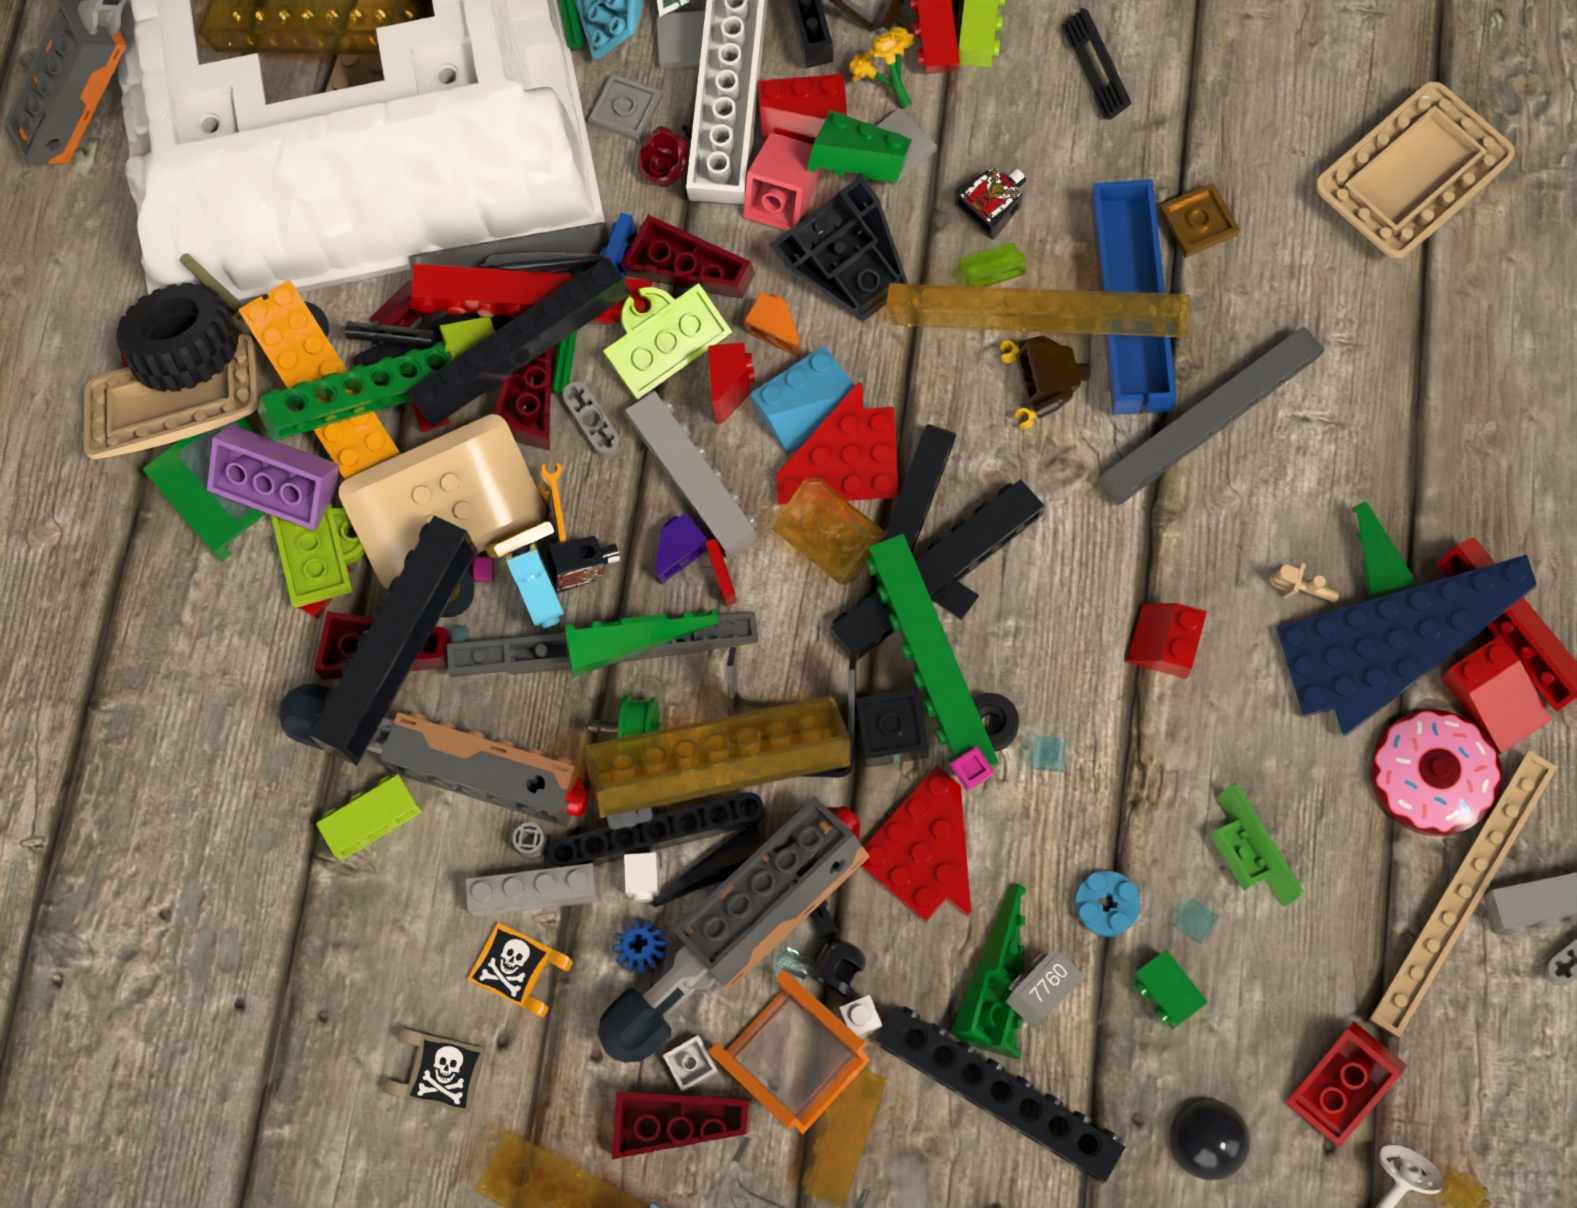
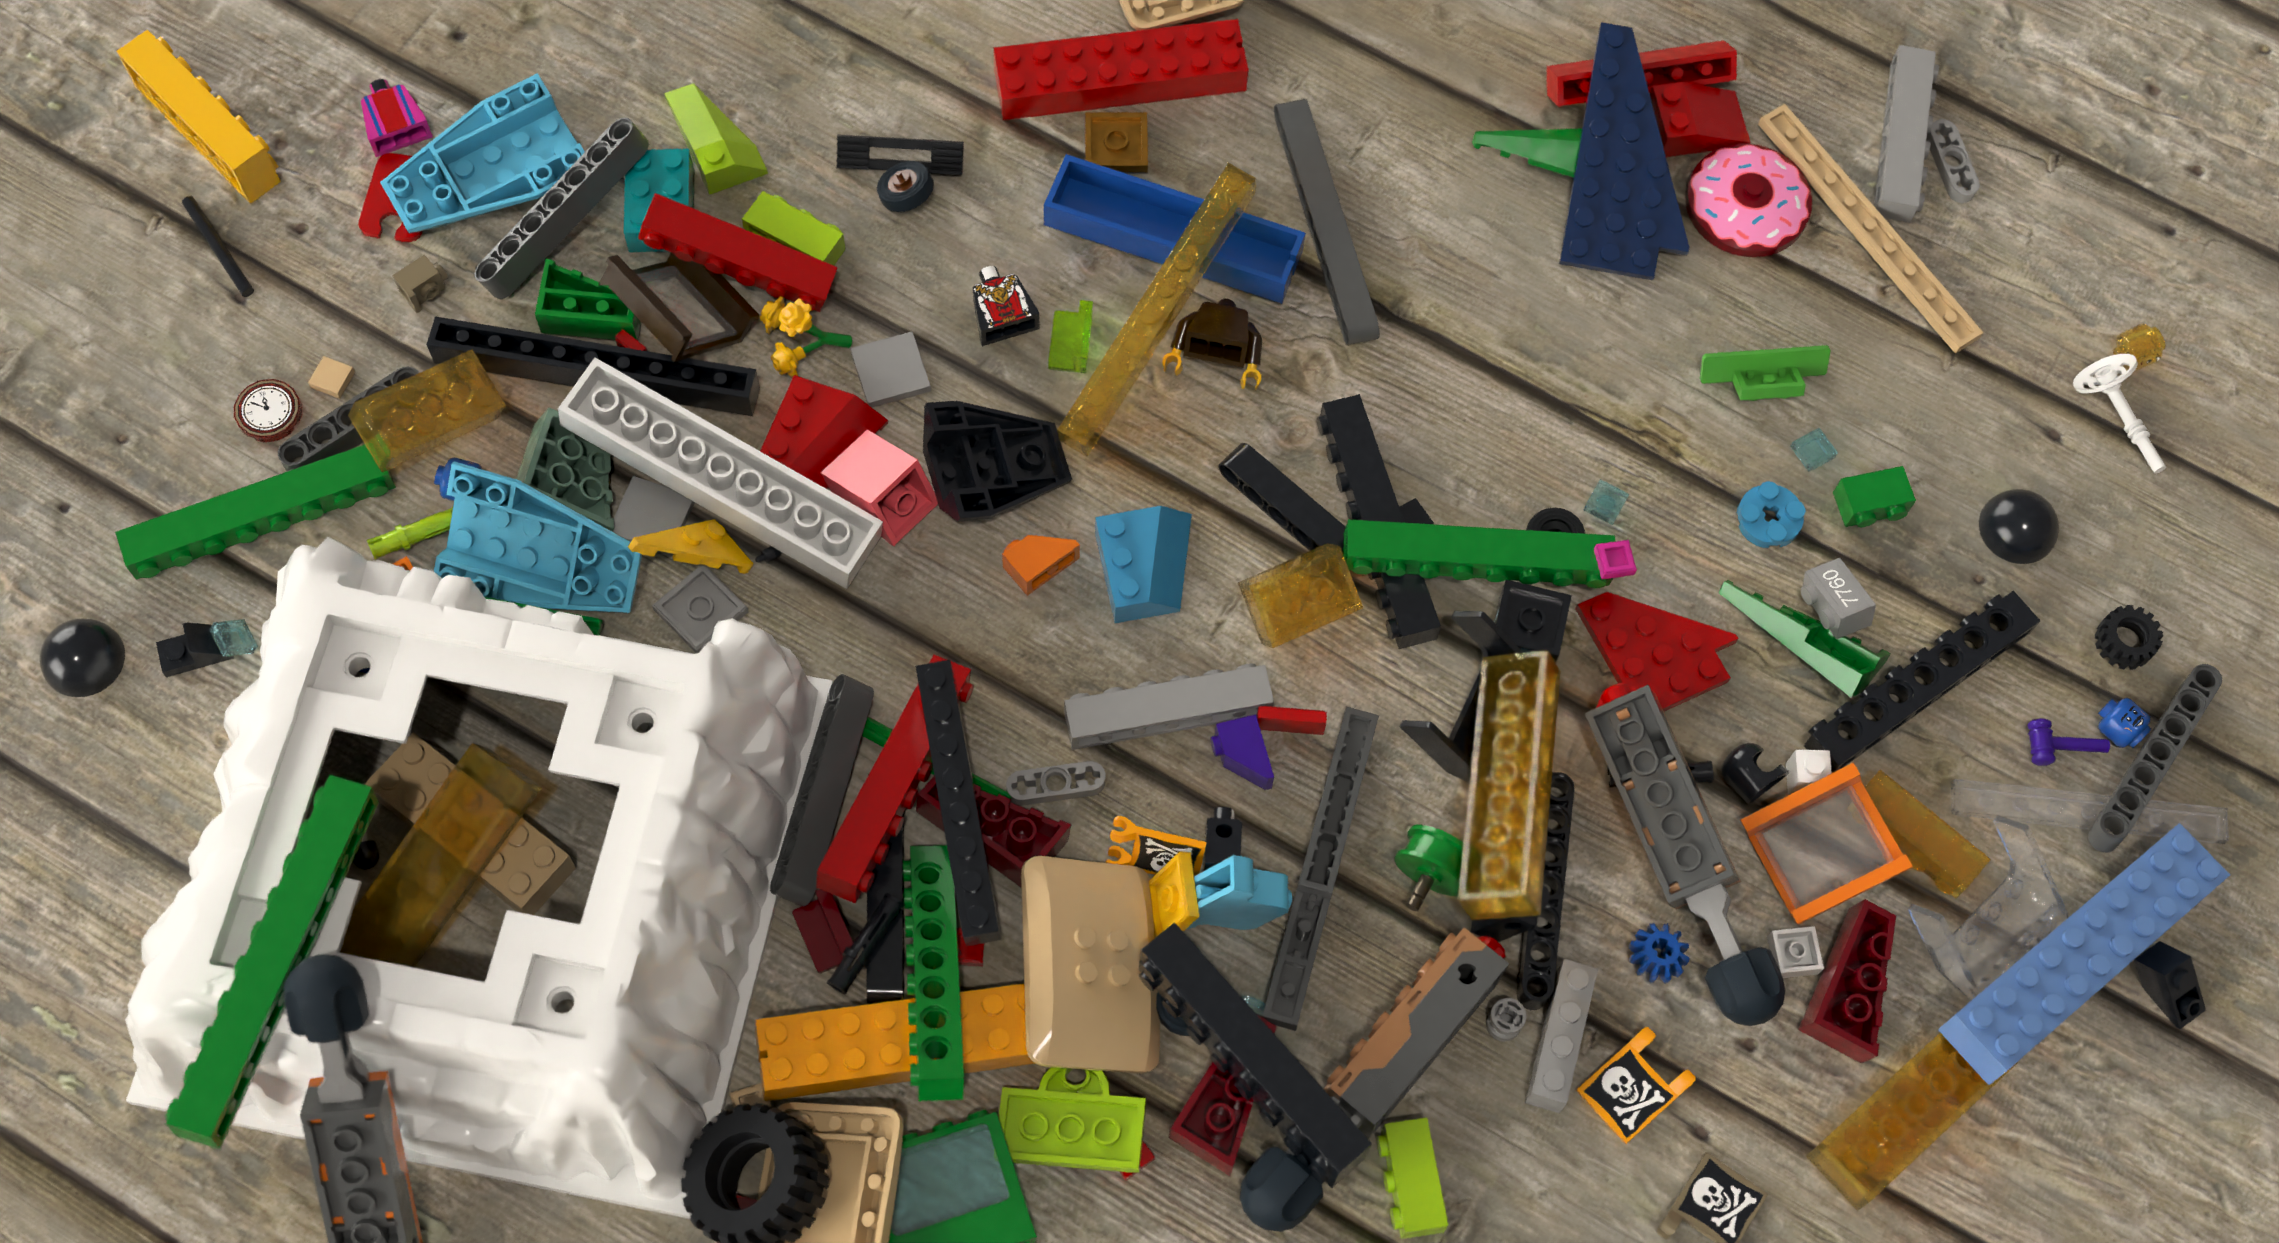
camera: 80 degrees left, 5 degrees down
olive bar [179,253,242,312] -> none
medium lavender slope [207,425,339,530] -> none
lime piece [440,317,495,361] -> none
black piece [479,250,605,273] -> none
green wedge [564,609,719,678] -> none
blue plate [600,212,637,278] -> none
plate [602,283,732,400] -> none
dark red wedge [621,214,756,299] -> none
white brick [624,853,661,903] -> none
dark red hair [638,126,690,187] -> none
black piece [652,824,770,908] -> none
red slope [708,342,755,424] -> none
clear light blue tile [775,948,816,980] -> none
red wing [776,383,899,505] -> none
green wedge [807,110,912,183] -> none
red slope [1127,603,1207,679] -> none
tan arm [1269,562,1339,603] -> none
red slope [1286,1021,1407,1147] -> none
none -> yellow wing [628,519,754,574]
none -> black wheel [877,161,934,212]
none -> red piece [993,19,1249,120]

